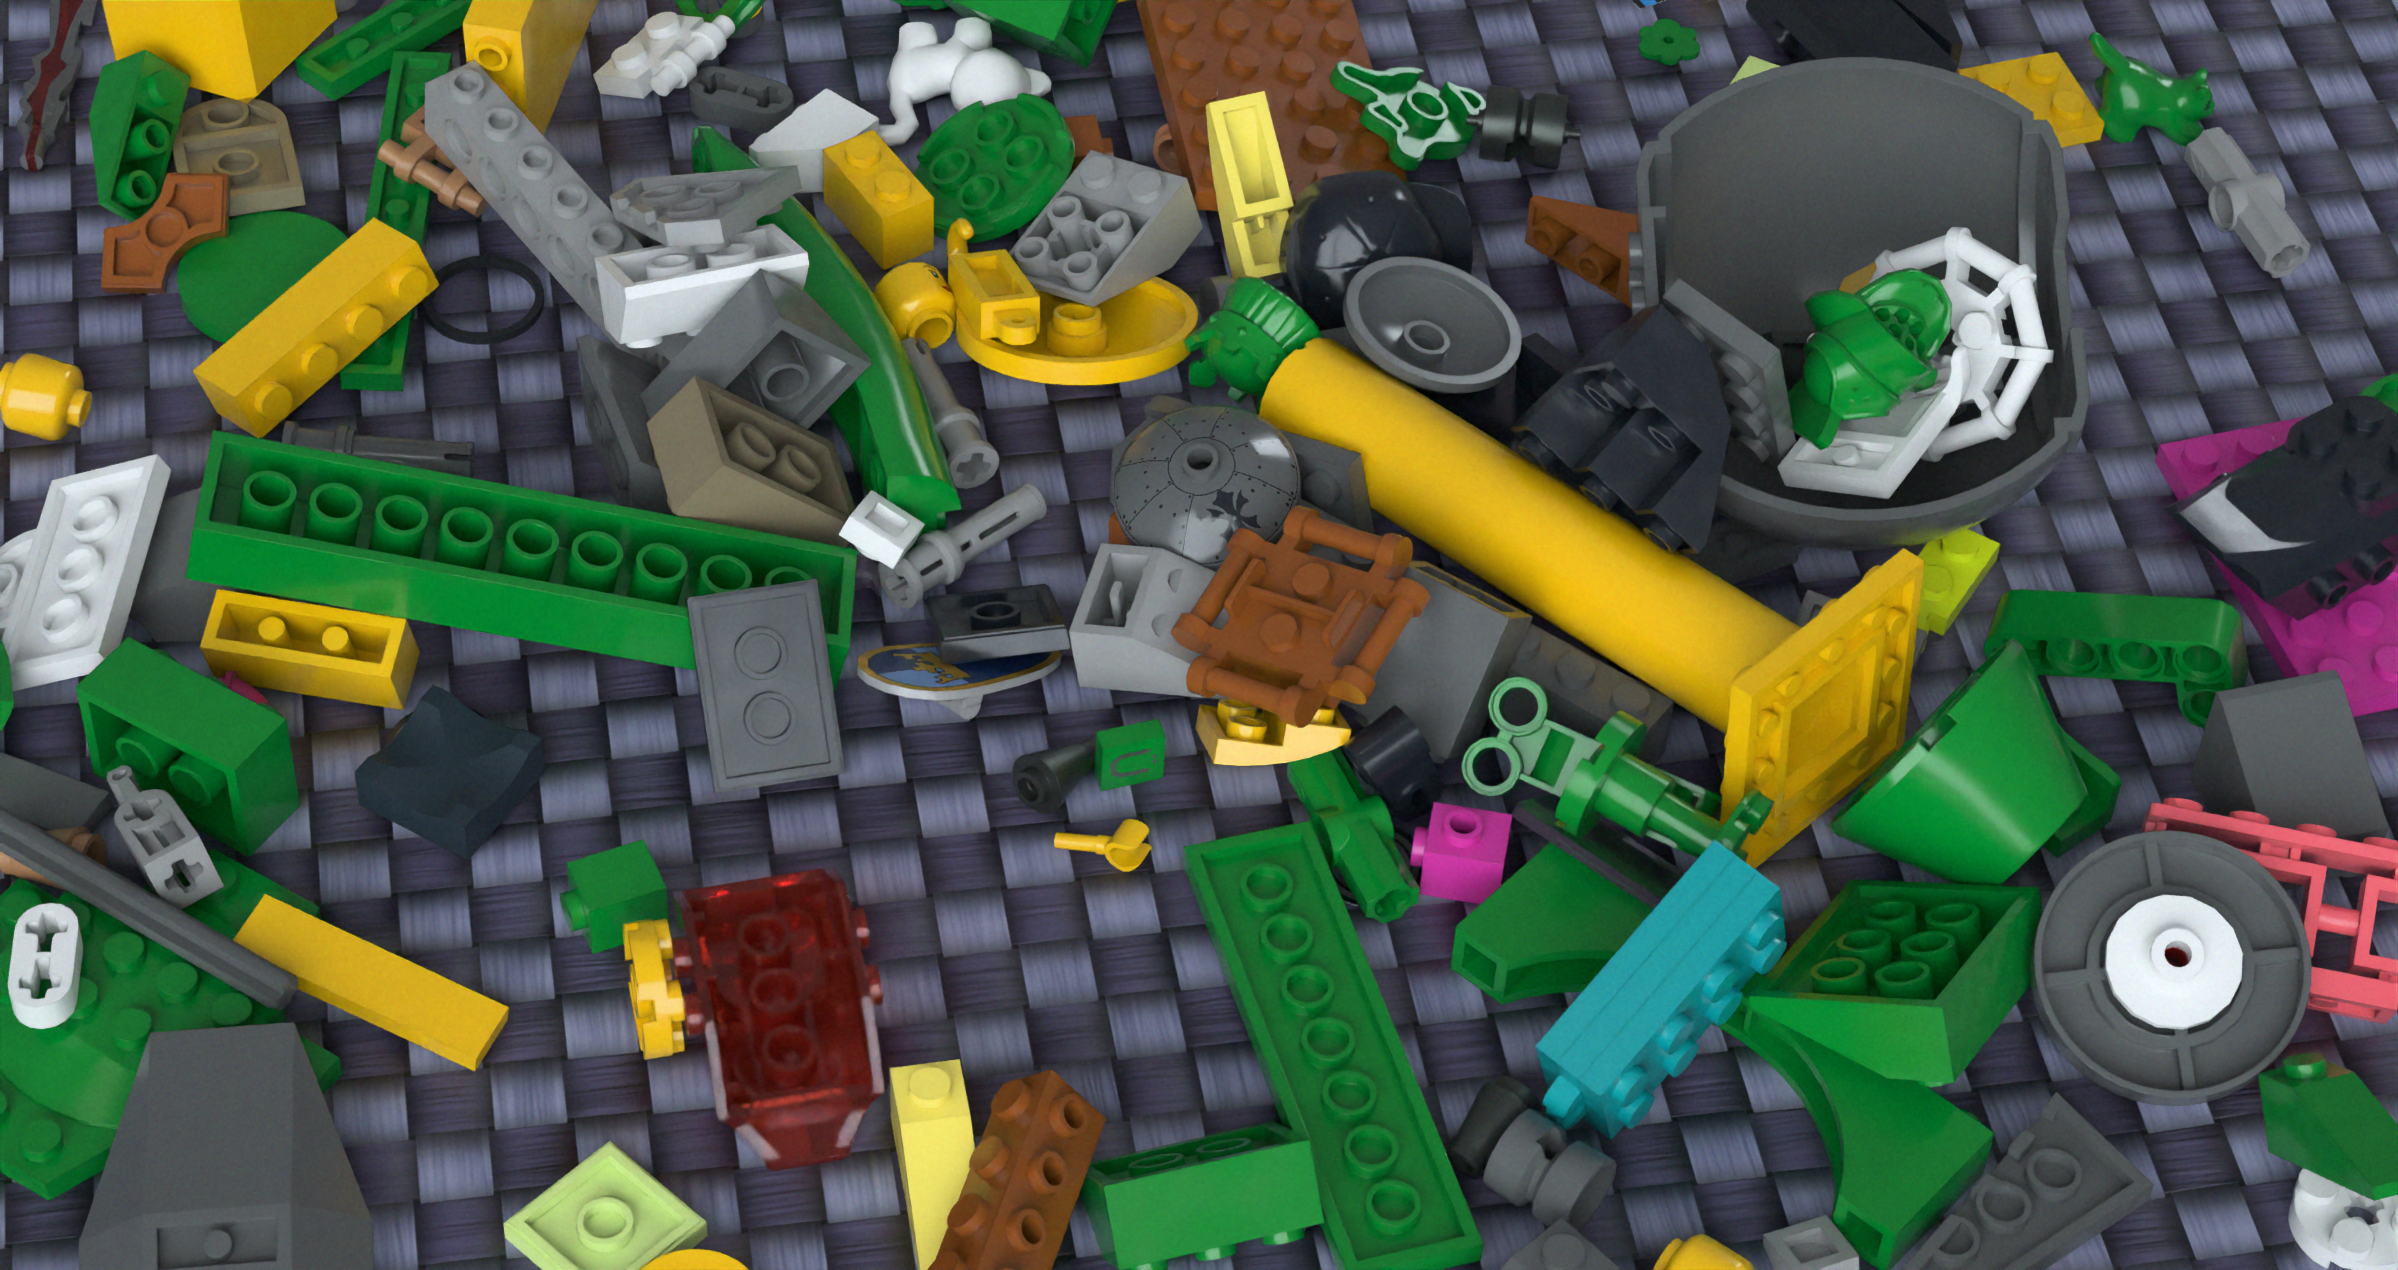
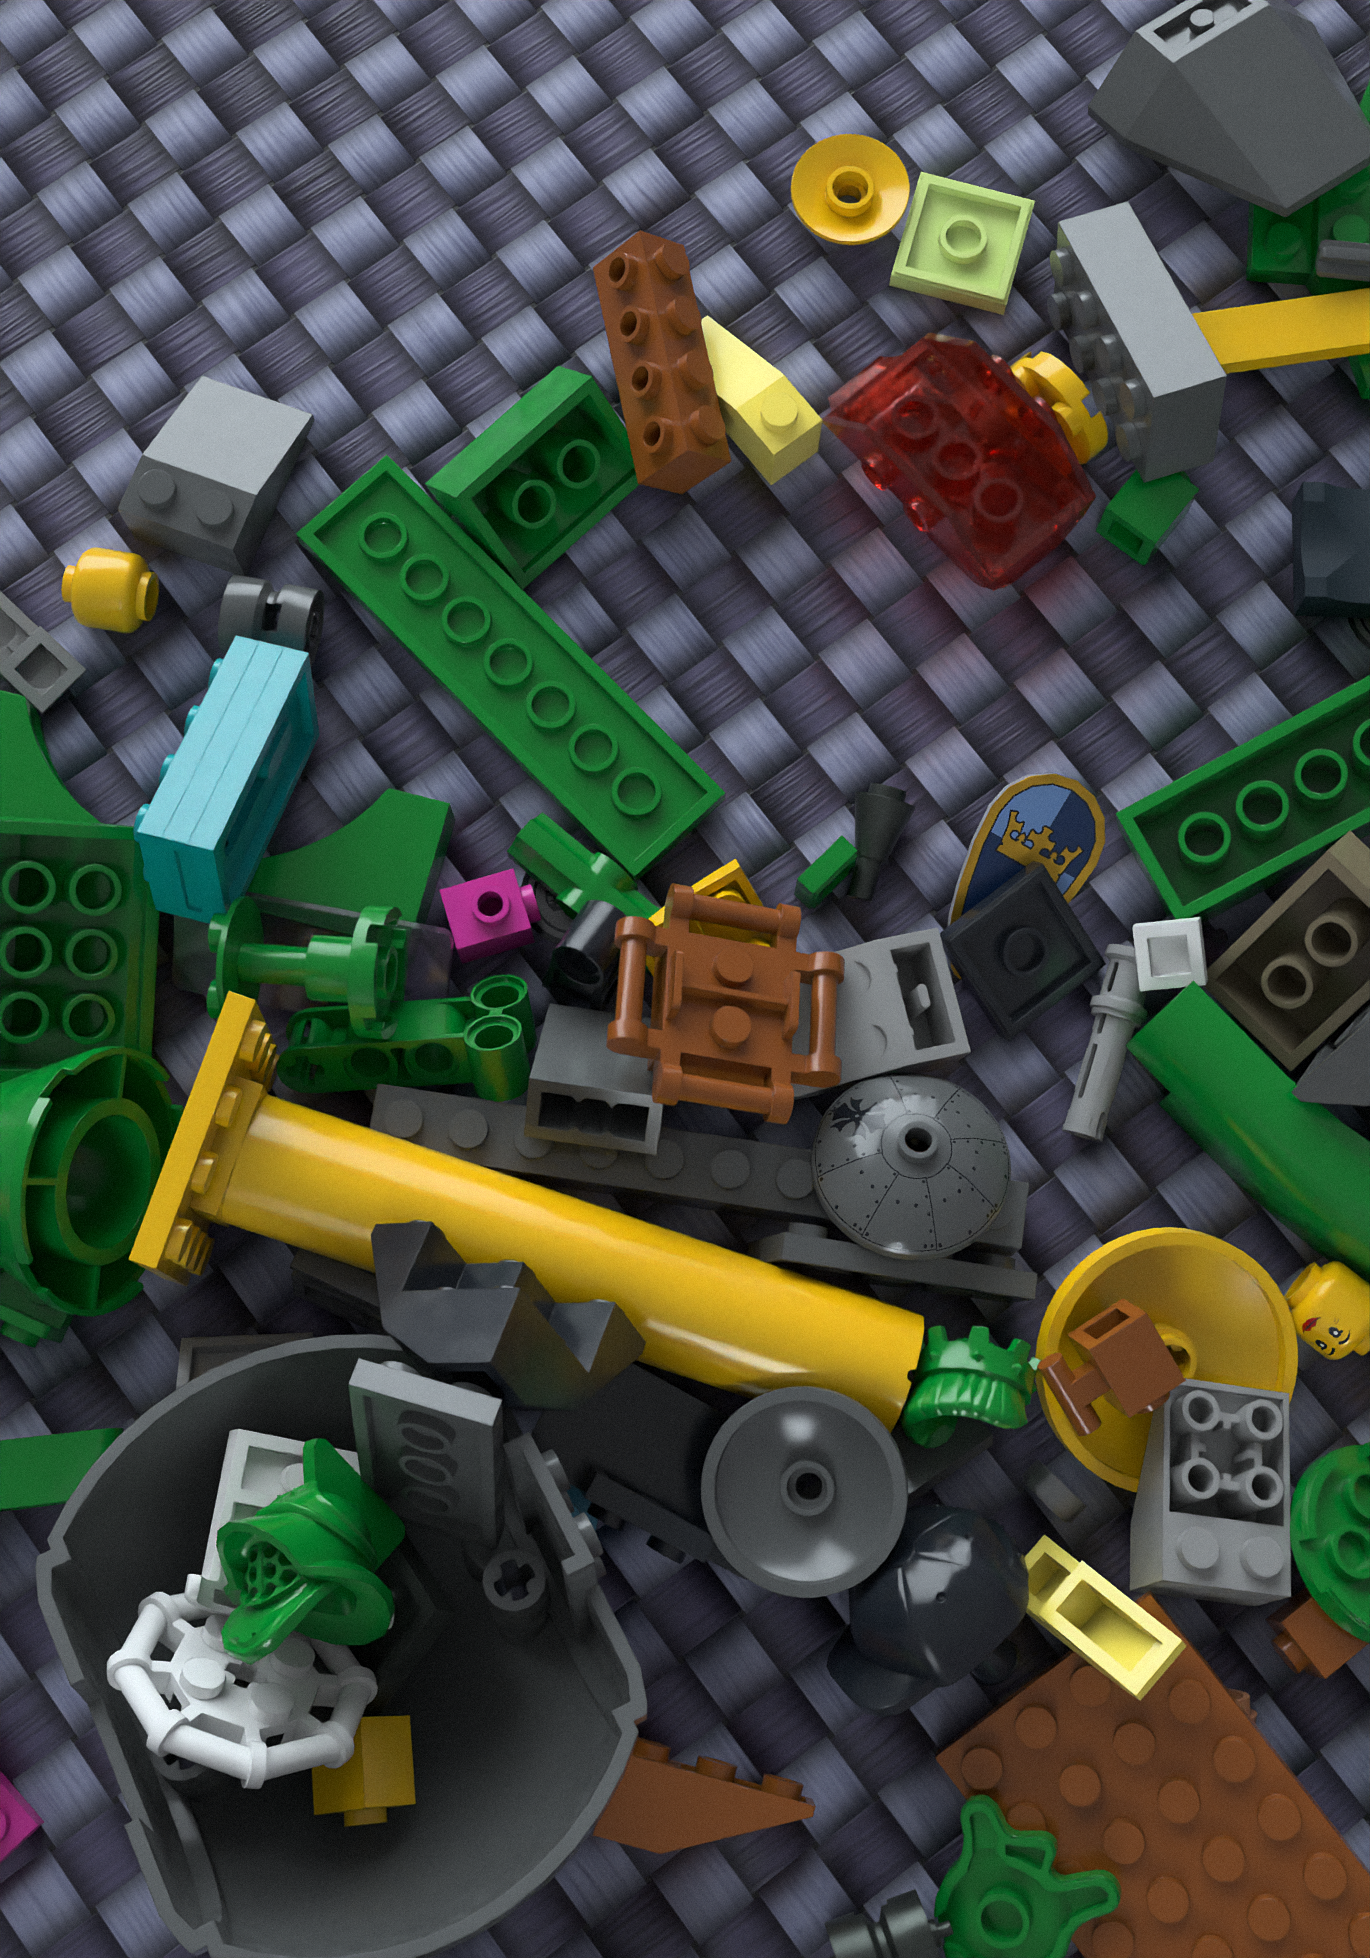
camera: 155 degrees right, 30 degrees up
tile [685,579,846,794] -> none
light grey pin [901,337,1000,489] -> none
yellow piece [947,218,1040,345] -> none
yellow hand [1054,819,1152,872] -> none
pearl dark grey cone [1446,1075,1542,1179] -> none
none -> dark orange brick [1037,1298,1186,1436]
none -> dark grey brick [1047,201,1227,483]

